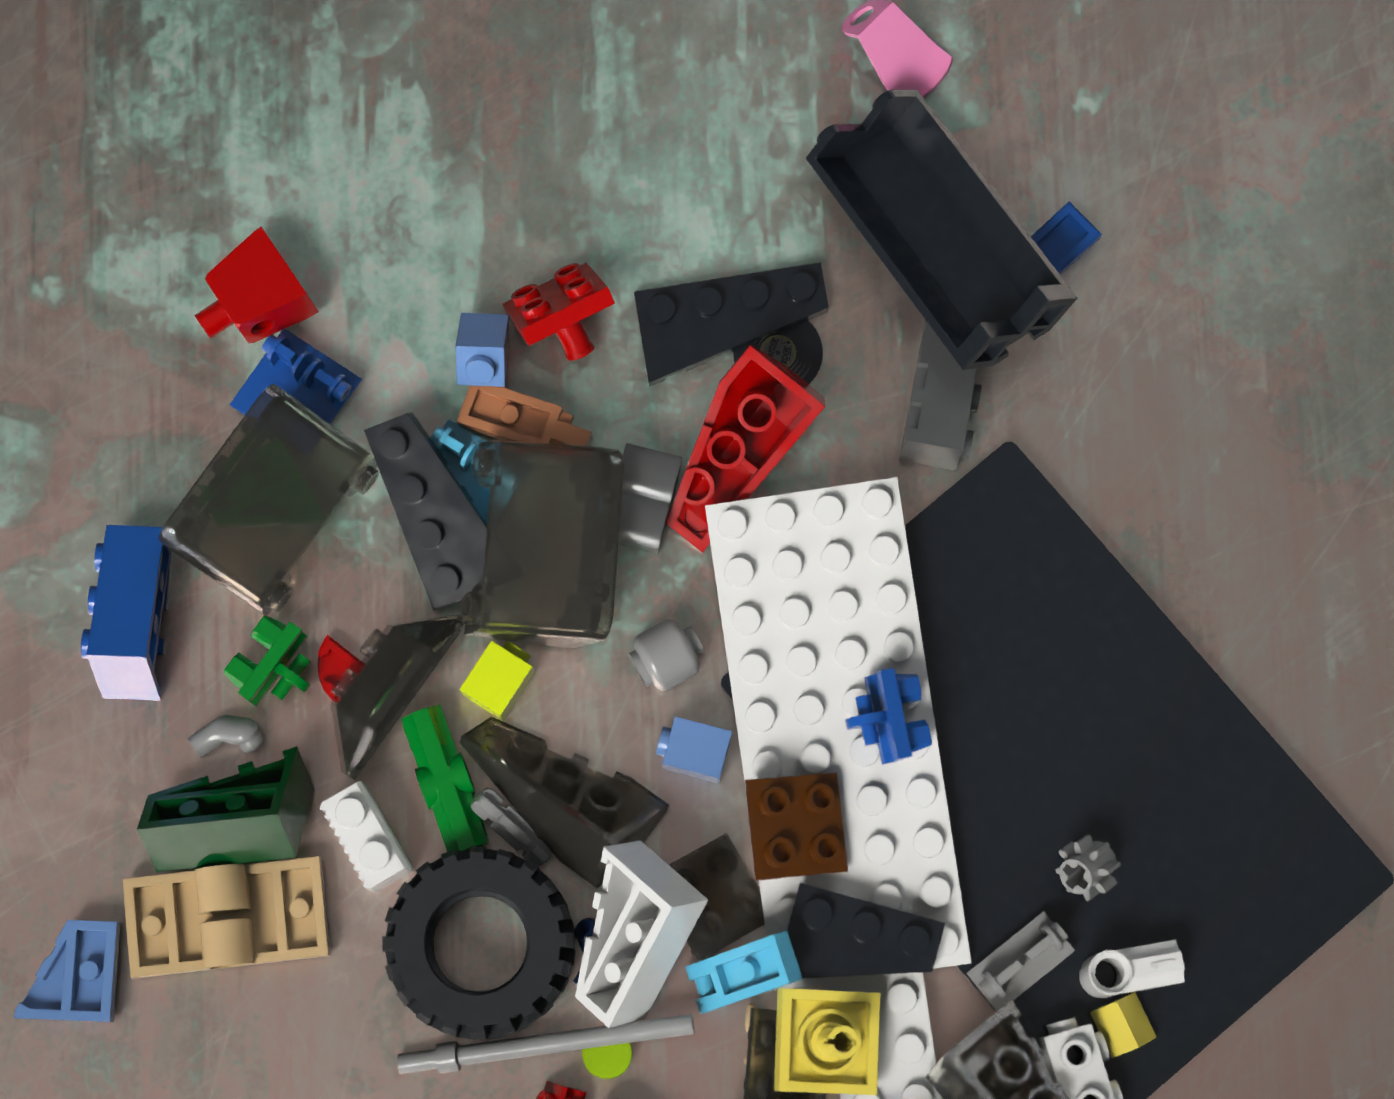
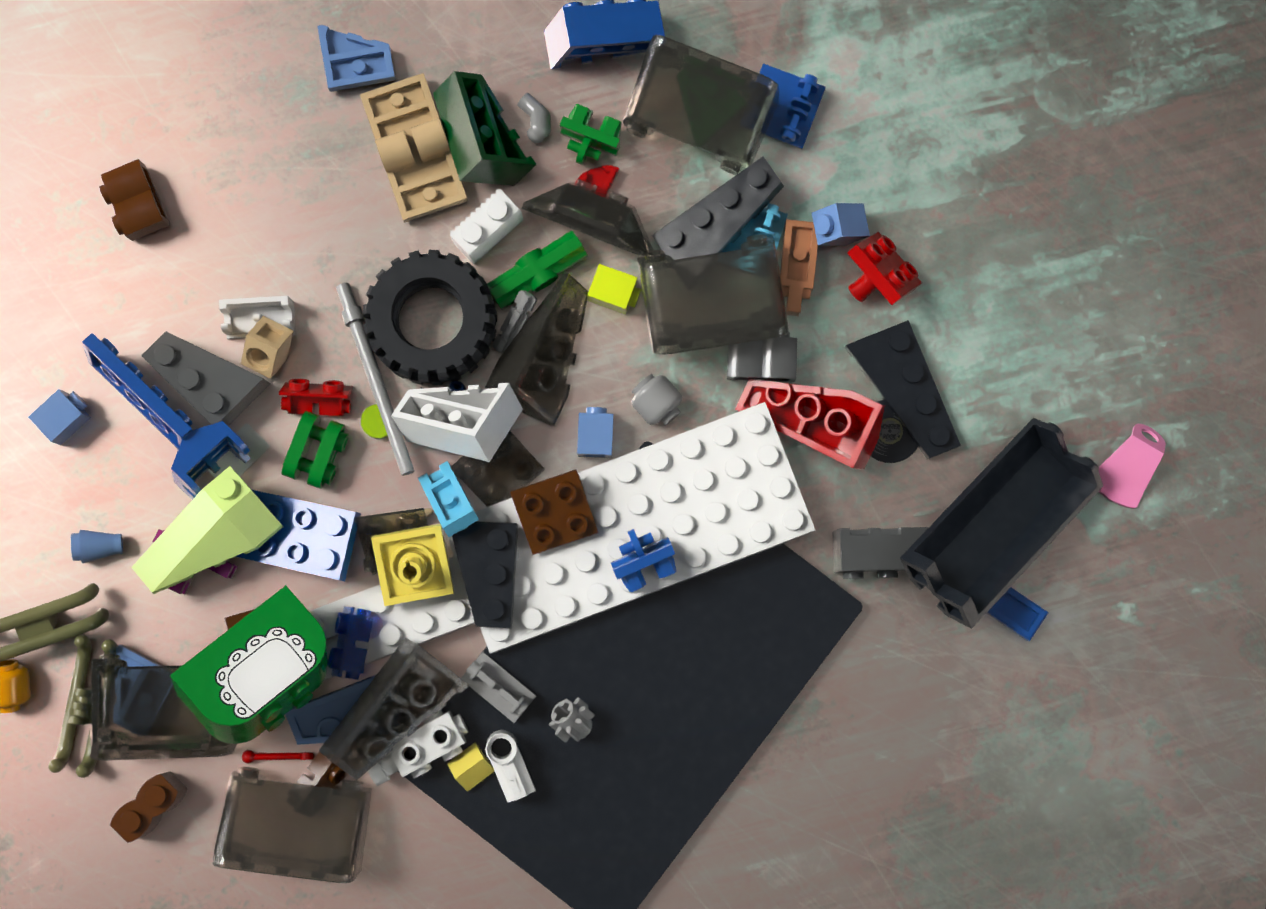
camera: 75 degrees right, 5 degrees up
red torso [195,227,319,343] -> none

